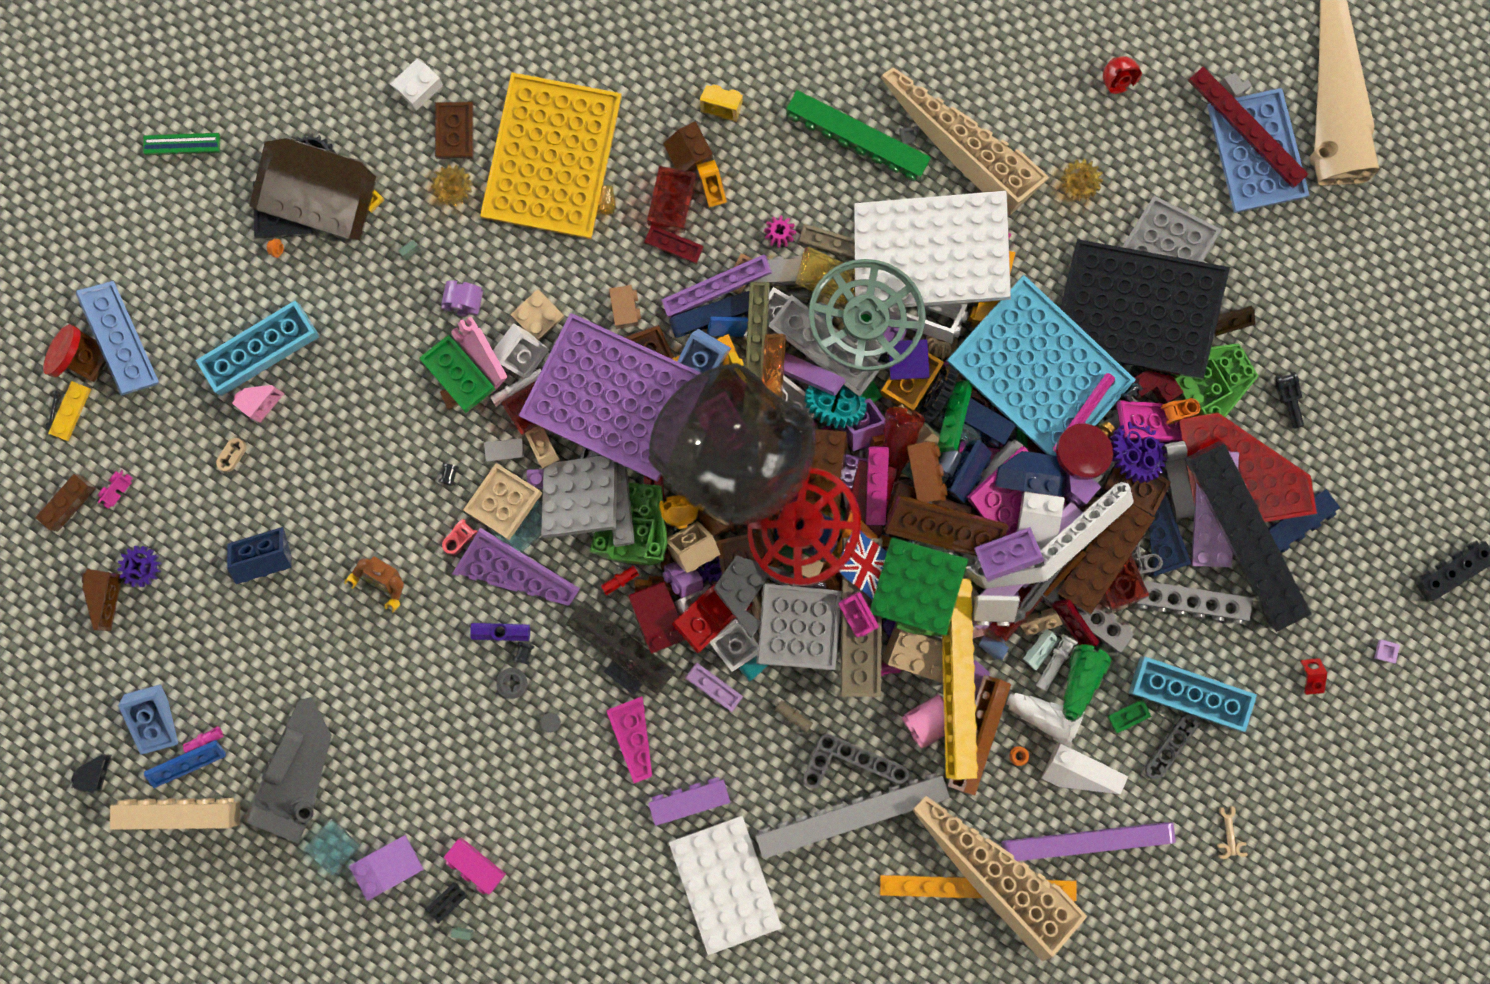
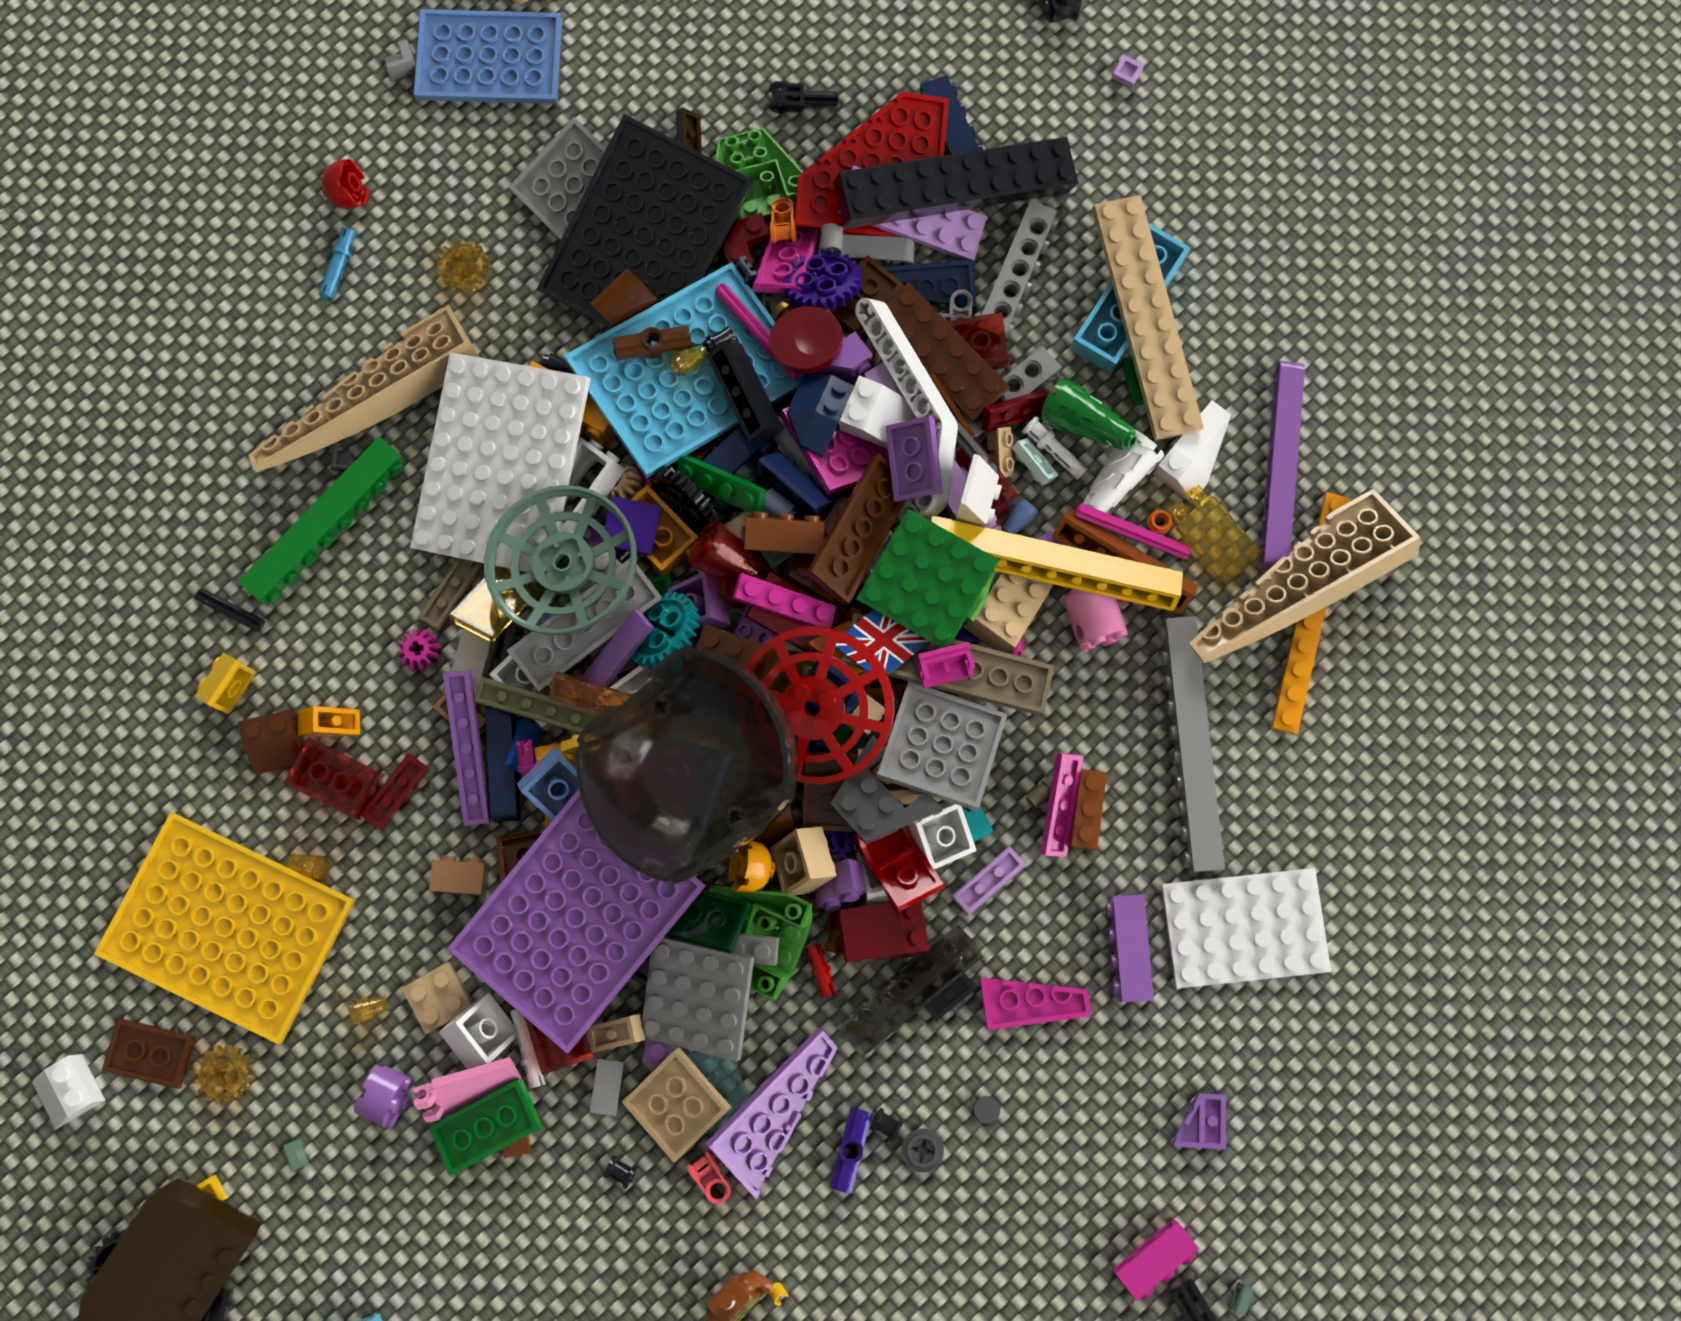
camera: 80 degrees left, 5 degrees down
flat silver beam [803,734,909,788] -> none
dark grey beam [1145,714,1198,779] -> none
dark red plate [1188,66,1308,188] -> none
tan bar [1217,806,1248,859] -> none
red bracket [1301,658,1327,695] -> none
none -> black axle [194,588,265,632]
none -> dark azure pin [318,227,357,301]
none -> clear yellow cone [347,995,390,1026]
none -> dark pink pin [515,740,537,779]
none -> black cone [541,353,574,374]
none -> reddish brown slope [590,268,660,327]
none -> reddish brown piece [612,325,692,361]
none -> dark green plate [666,889,752,953]
none -> clear yellow cone [669,345,708,376]
none -> black pin [703,326,736,353]
none -> black brick [706,341,784,443]
none -> dark pink plate [1040,752,1084,857]
none -> dark orange brick [1068,769,1107,852]
none -> dark pink axle [1075,503,1190,560]
none -> tan plate [1092,195,1204,441]
none -> clear yellow tile [1168,485,1262,586]
none -> medium lavender wing [1172,1093,1226,1150]

